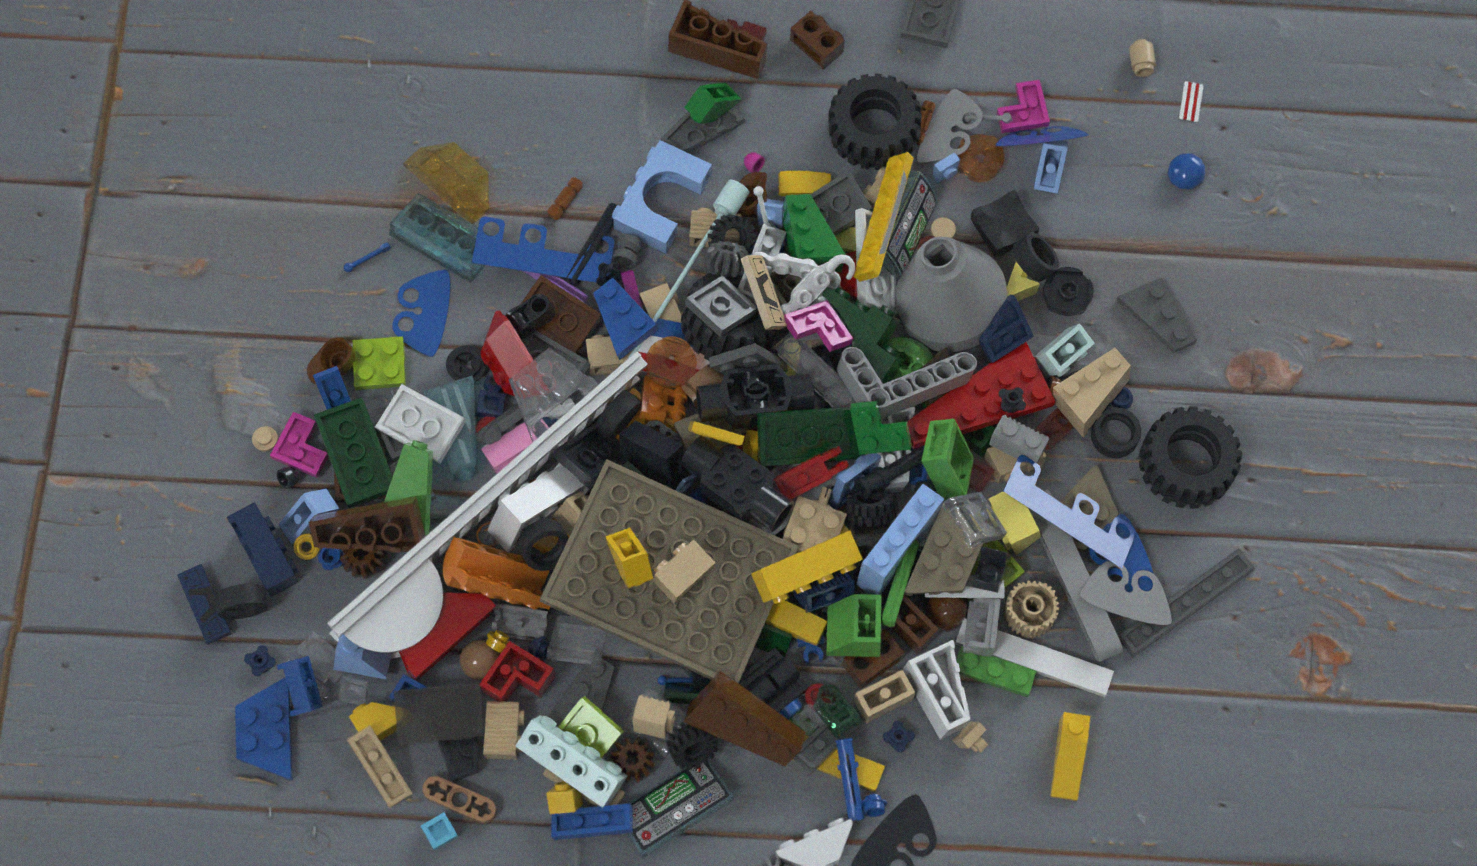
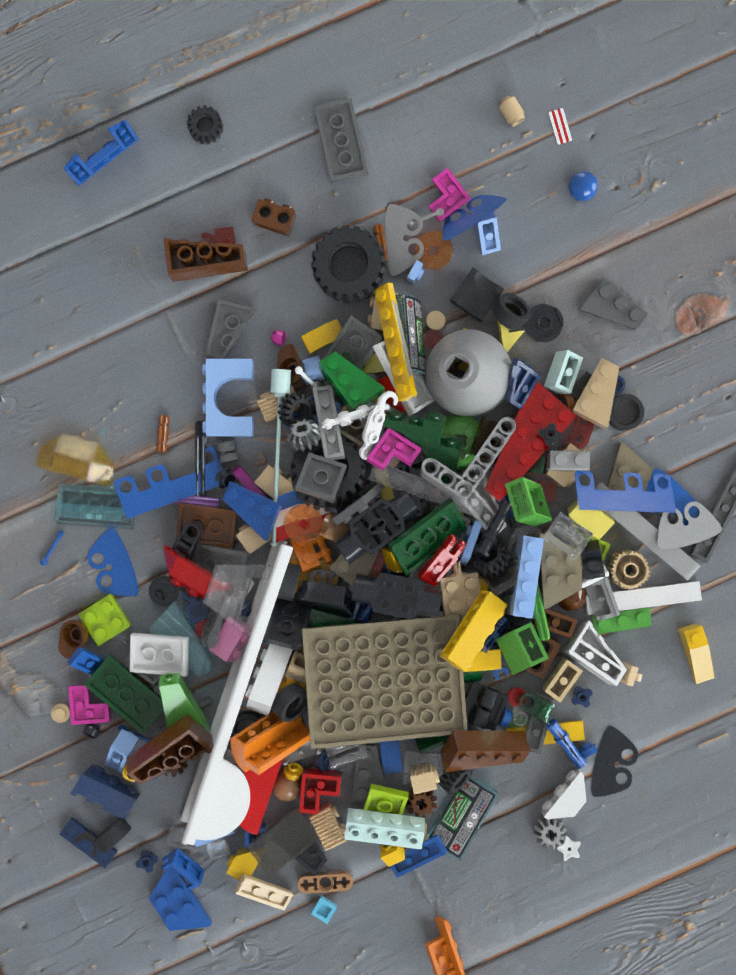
camera: 25 degrees left, 20 degrees up
yellow slope [605,528,653,588] -> none
tan brick [652,540,716,604] -> none
green slope [684,83,741,124] -> none
yellow tile [688,421,744,446] -> none
tan tile [741,255,787,330] -> none
green plate [850,401,912,455] -> none
black tyre [1139,406,1242,509] -> none
none -> blue slope [380,740,403,774]

